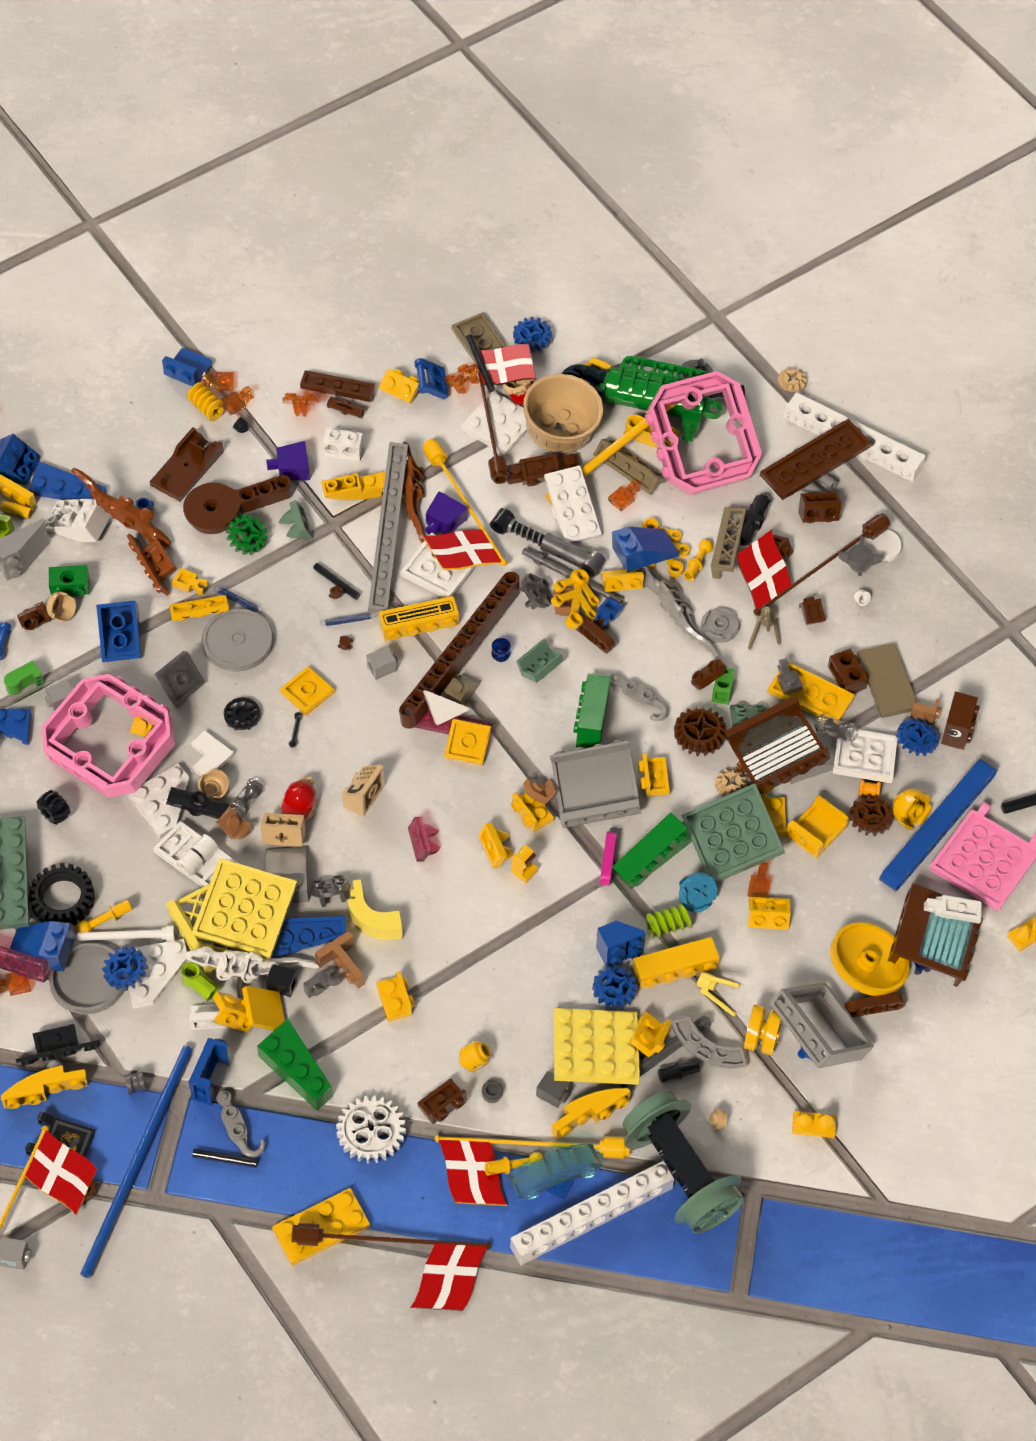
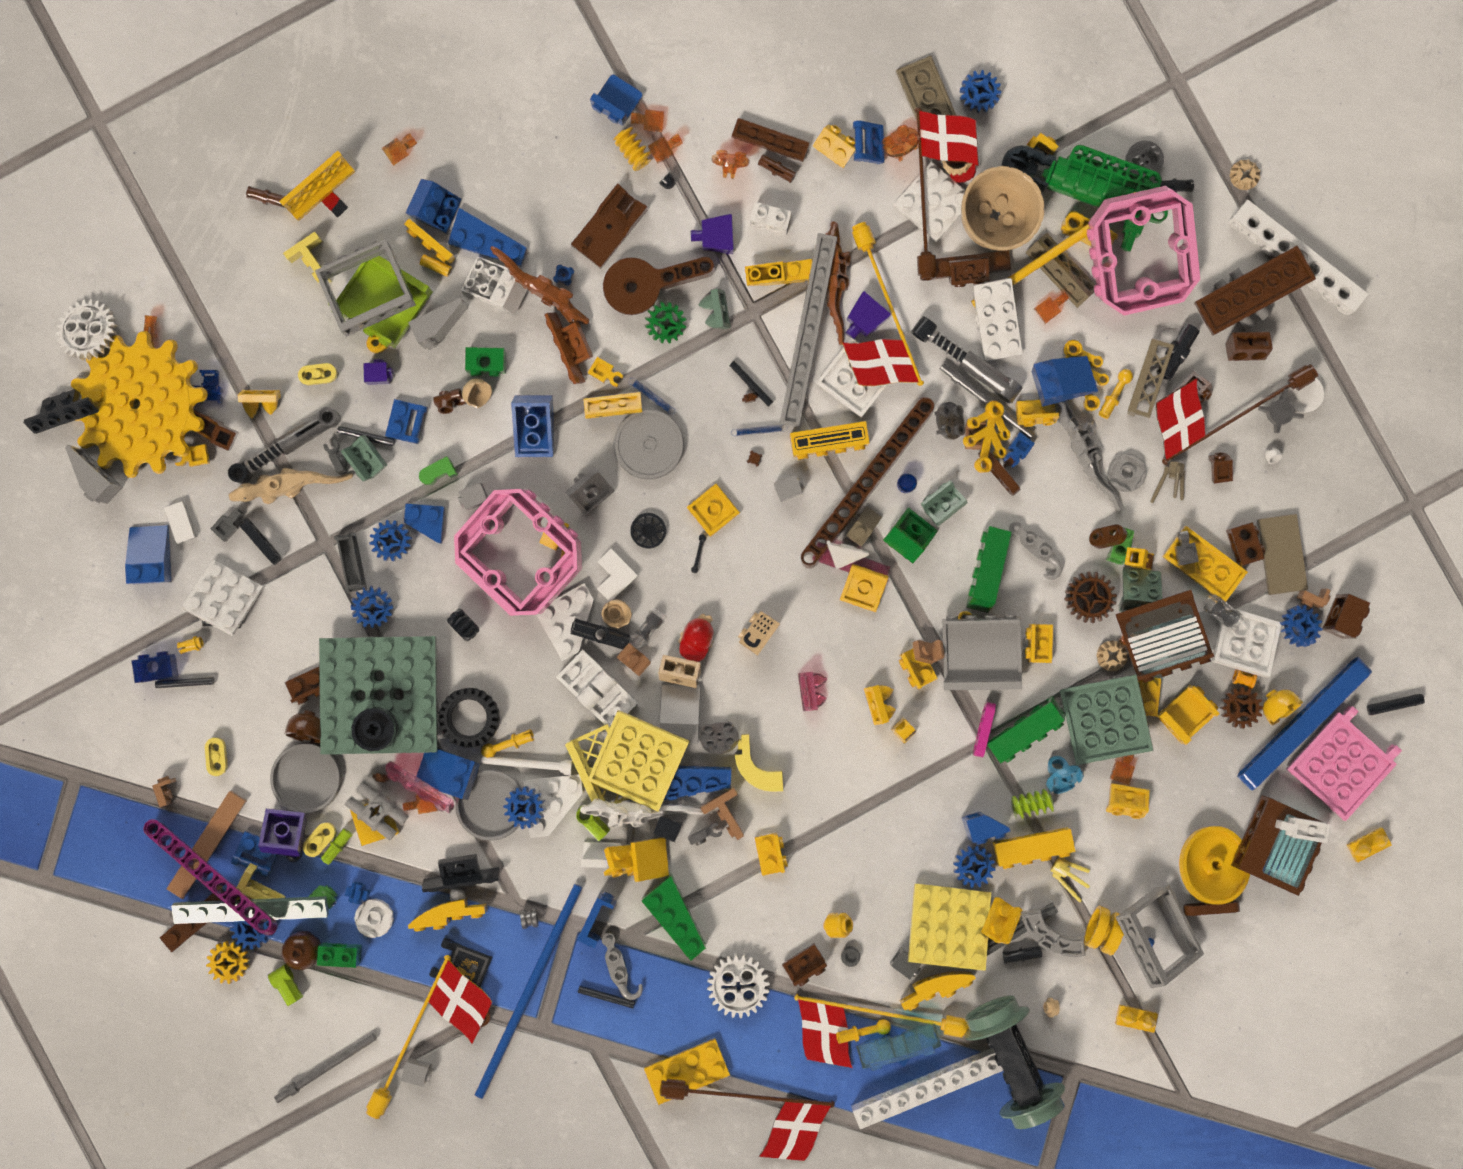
camera: 10 degrees right, 30 degrees up
black bar [466,334,495,392] -> none
none -> green slope [883,507,938,564]
none -> yellow leg [1125,547,1155,570]

